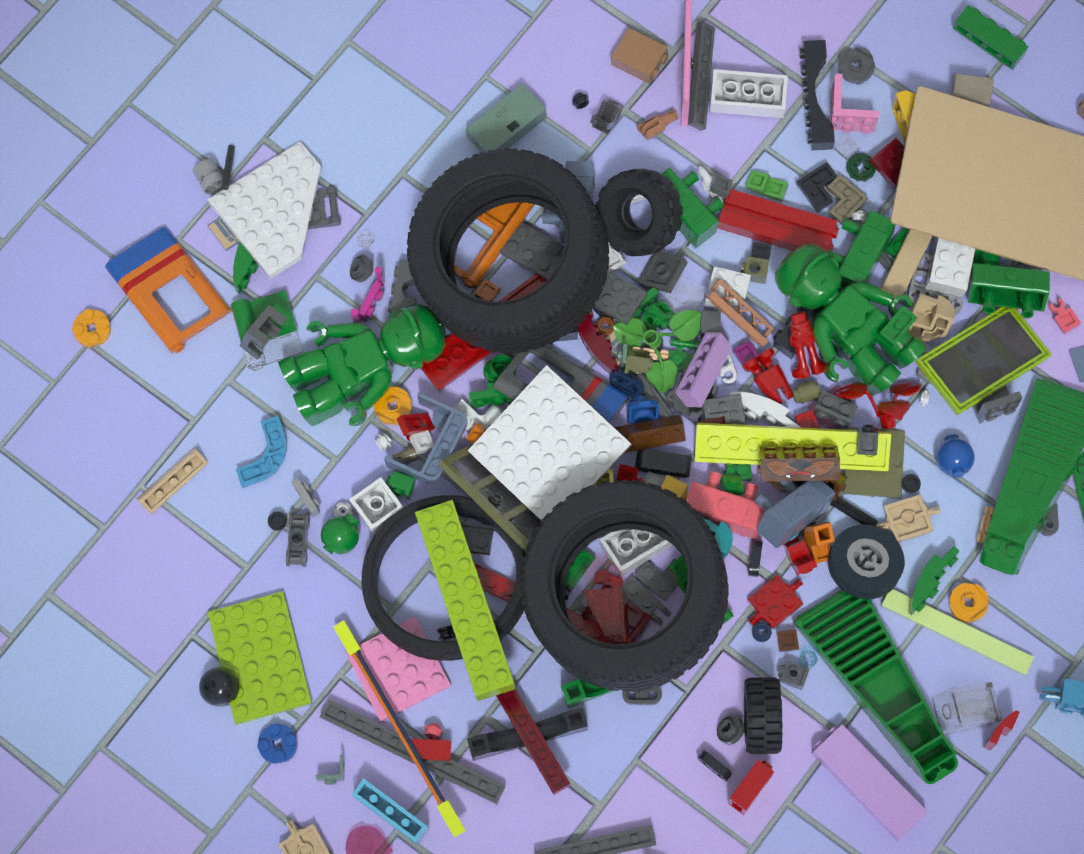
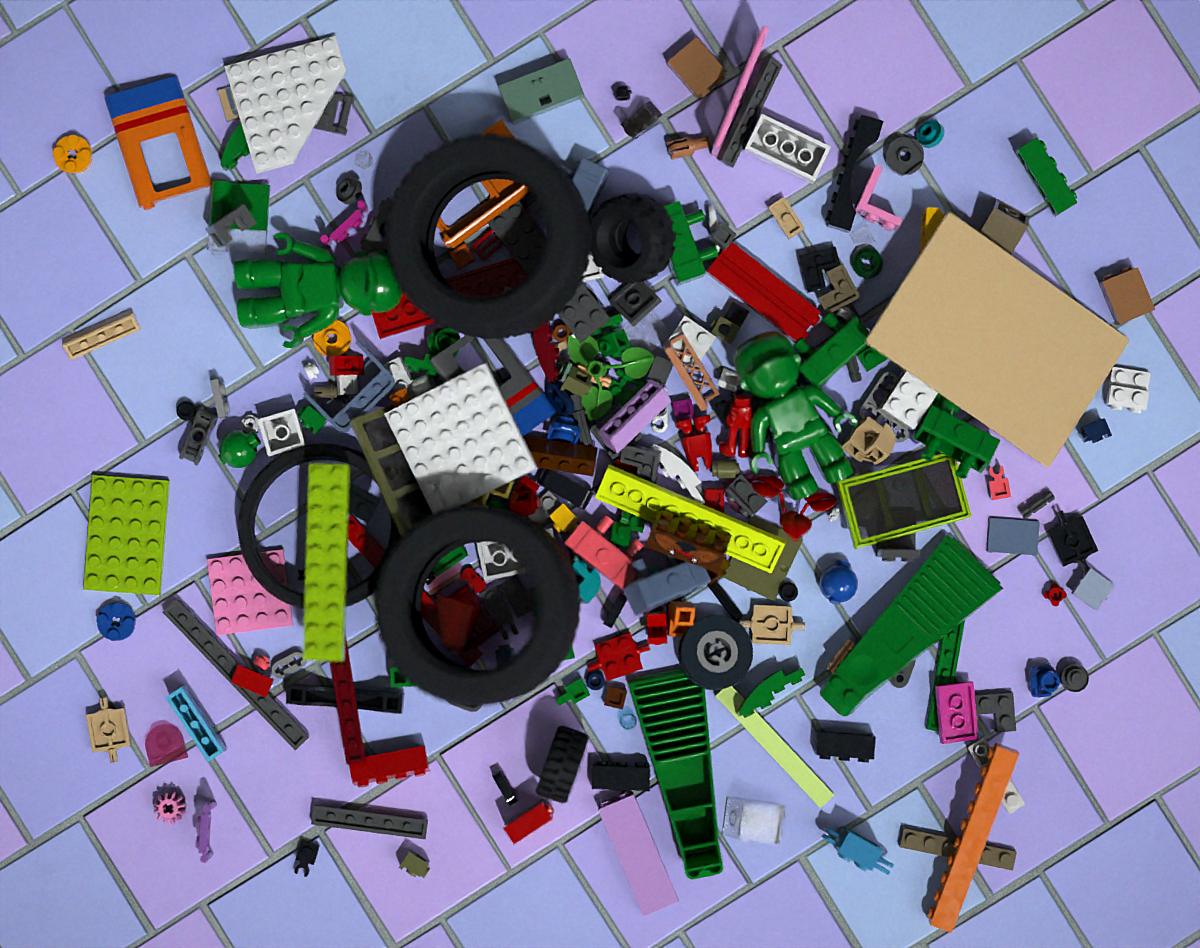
camera: 20 degrees right, 15 degrees up
light grey wheel [192,159,223,194] -> none
black cylinder [199,667,239,707] -> none
pearl dark grey bar [221,145,235,190] -> none
dark azure plate [236,415,287,488] -> none
sand green bracket [316,755,345,785] -> none
piece [333,620,466,837] -> none
dark grey plate [717,715,744,745] -> none
bright green slope [746,170,789,202] -> none
dark grey brick [778,661,810,690] -> none
bracket [857,424,879,455] -> none
dark red plate [868,138,905,189] -> none
green plate [878,305,918,347] -> none
tan slope [880,229,932,298] -> none
light orange plate [948,583,989,623] -> none
red slope [984,710,1020,751] -> none
none -> light grey beam [272,652,307,678]
none -> red brick [349,746,430,788]
none -> red tile [471,229,503,262]
none -> green plate [555,678,590,706]
none -> black brick [592,761,650,791]
none -> white plate [717,368,741,392]
none -> tan plate [768,197,805,240]
none -> black brick [815,730,876,763]
none -> teal plate [916,120,945,148]

